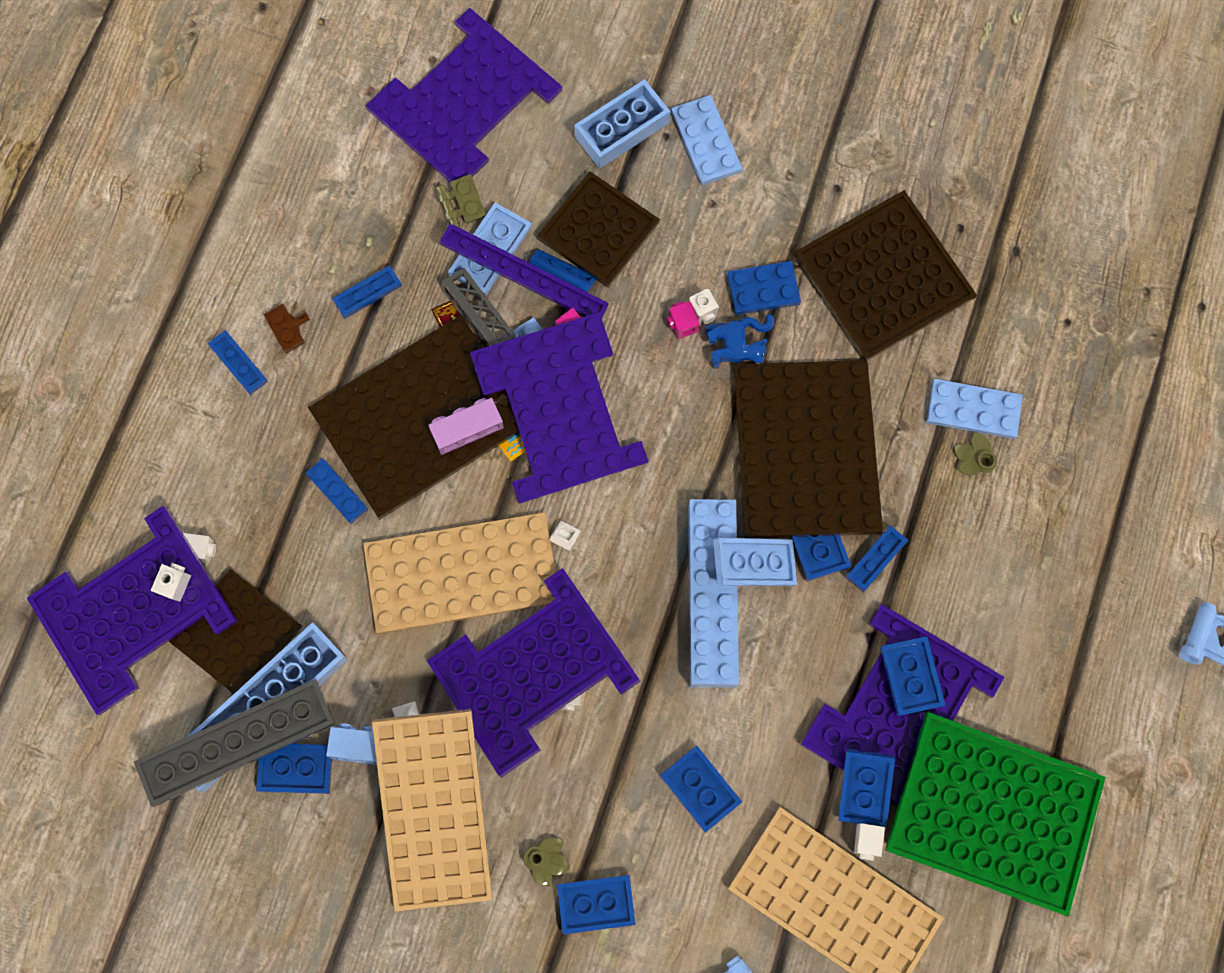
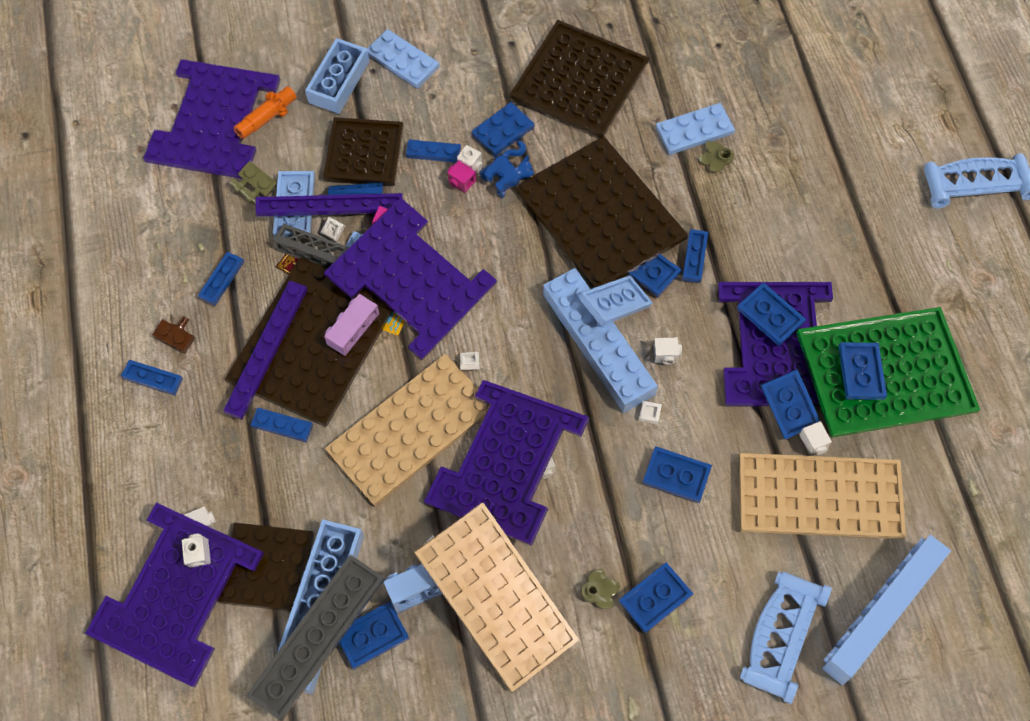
camera: 25 degrees left, 10 degrees down
none -> dark purple plate [223,281,307,420]
none -> orange gear [233,86,297,140]
none -> white tile [320,216,346,242]
none -> blue plate [406,139,461,163]
none -> white tile [639,401,662,425]
none -> white brick [653,337,682,365]
none -> blue plate [838,342,887,400]

